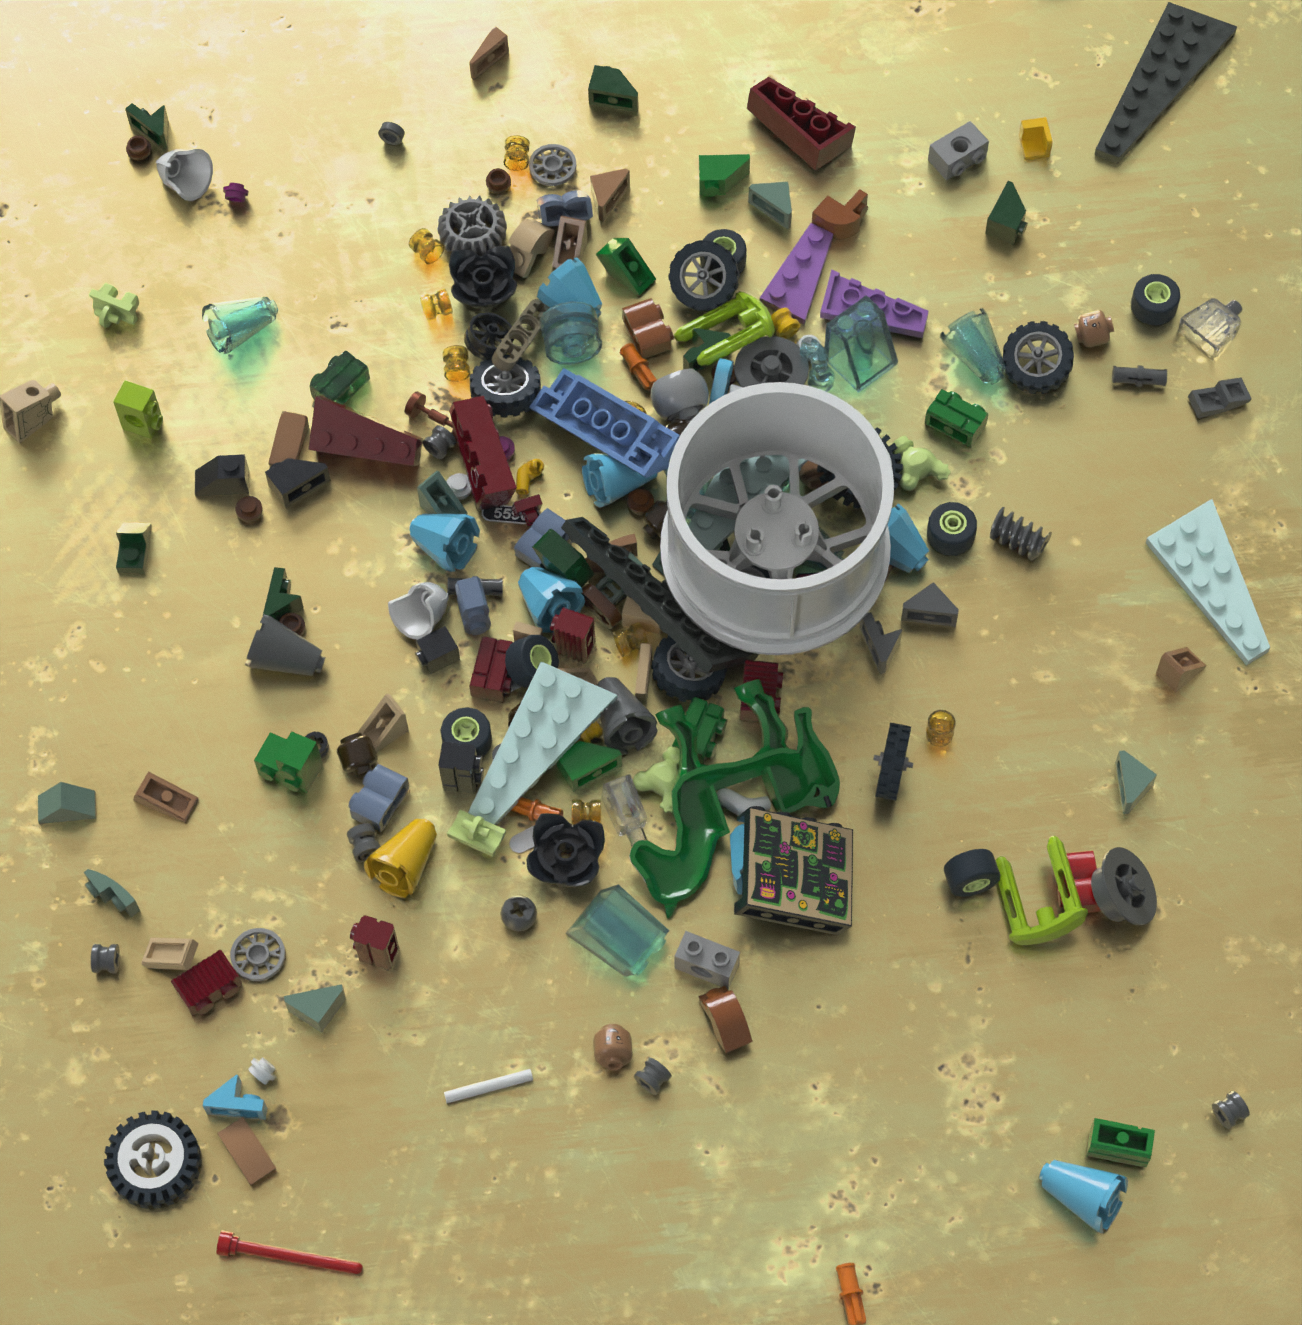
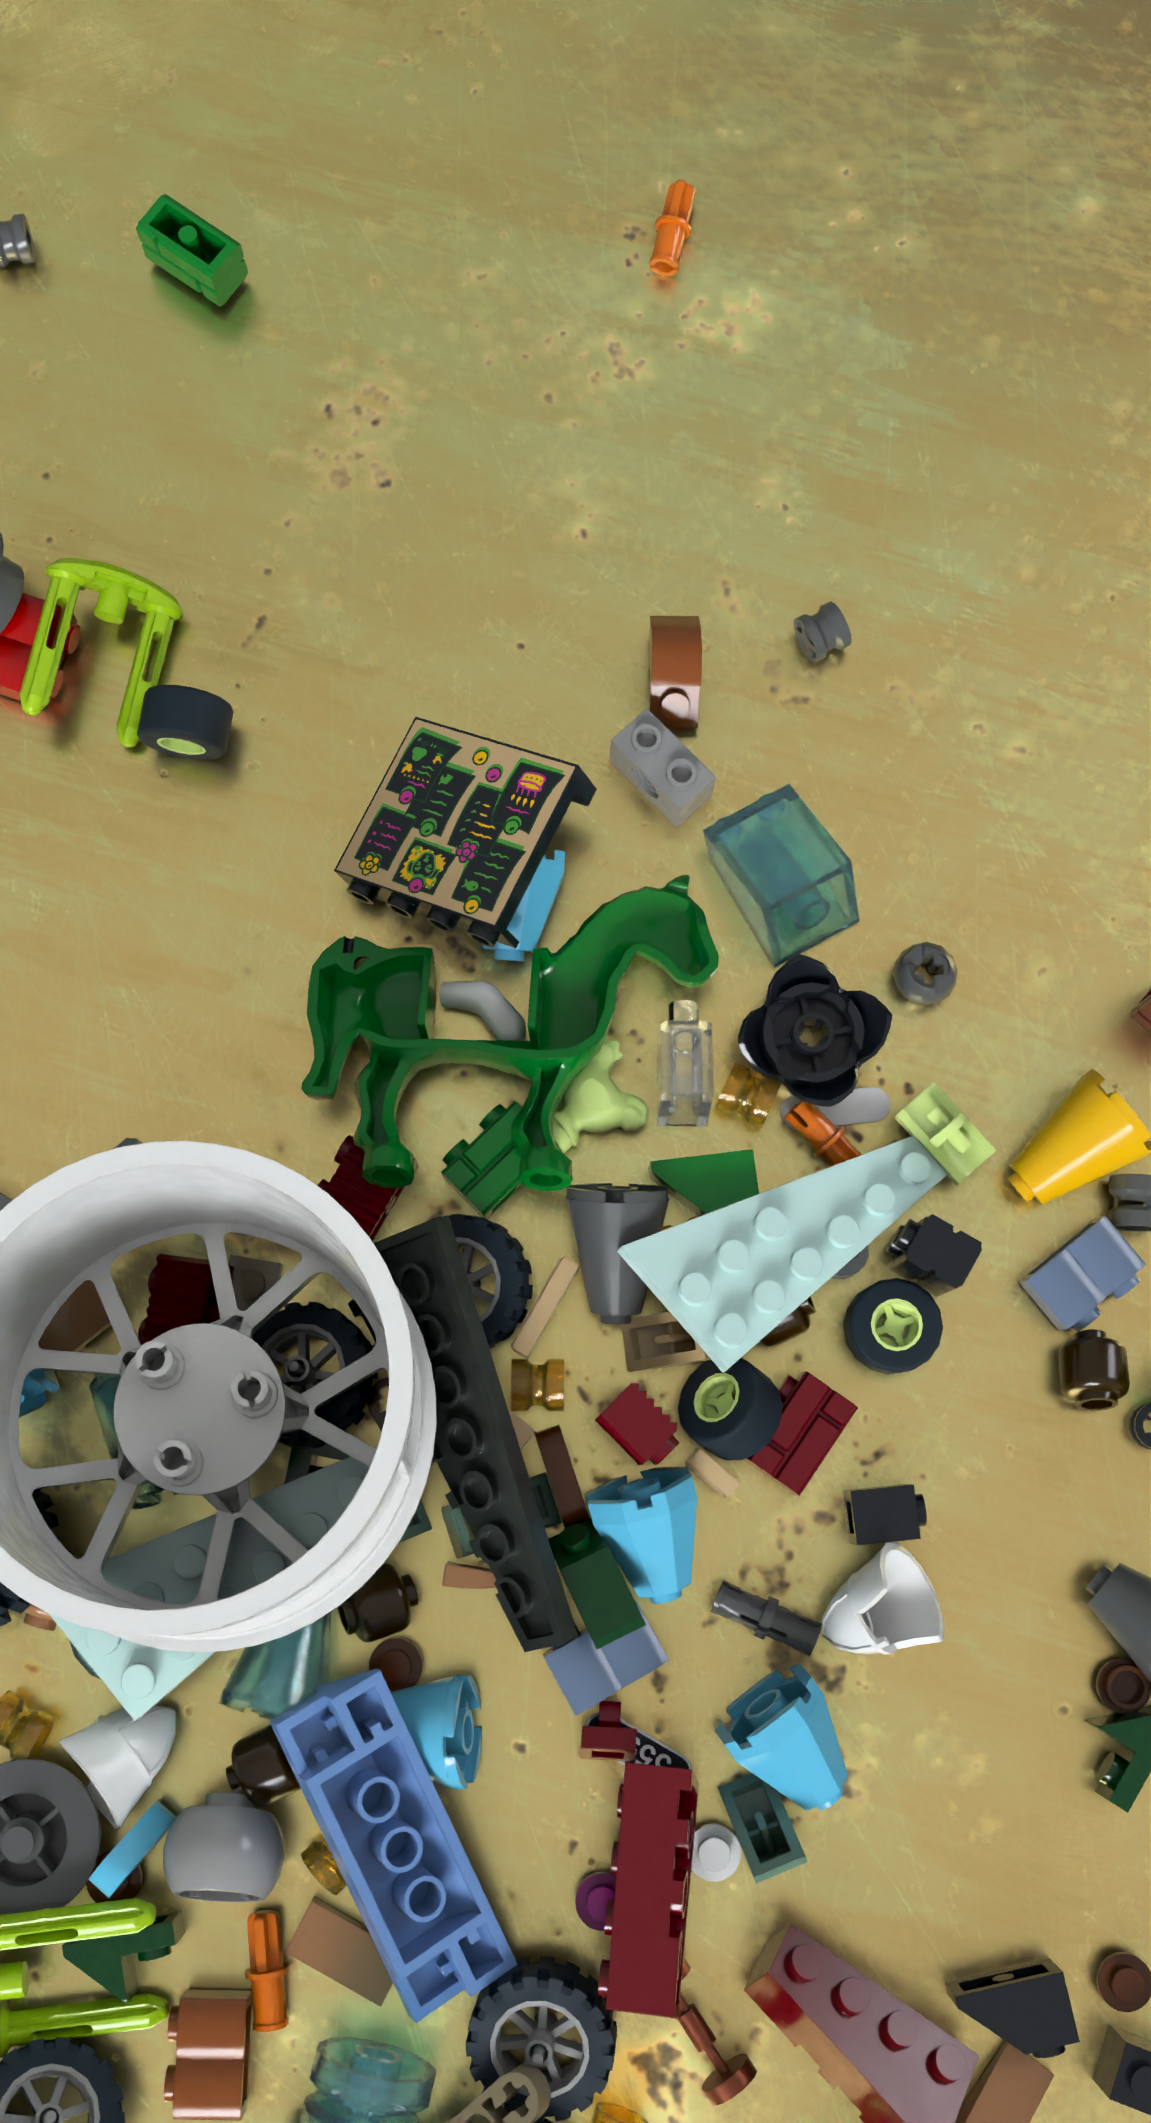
camera: 160 degrees left, 15 degrees up
tan slope [357,694,409,753] -> none
dark grey wheel [422,425,456,459] -> none
white bar [444,1069,533,1104] -> none
sand blue brick [455,576,491,635] -> none
yellow arm [516,459,544,495] -> none
medium nougat head [593,1024,633,1070] -> none
black wheel [873,722,914,801] -> none
clear yellow wheel [926,710,956,747] -> none
medium azure cone [1039,1160,1128,1233] -> none
none -> medium nougat tile [285,1897,393,2007]

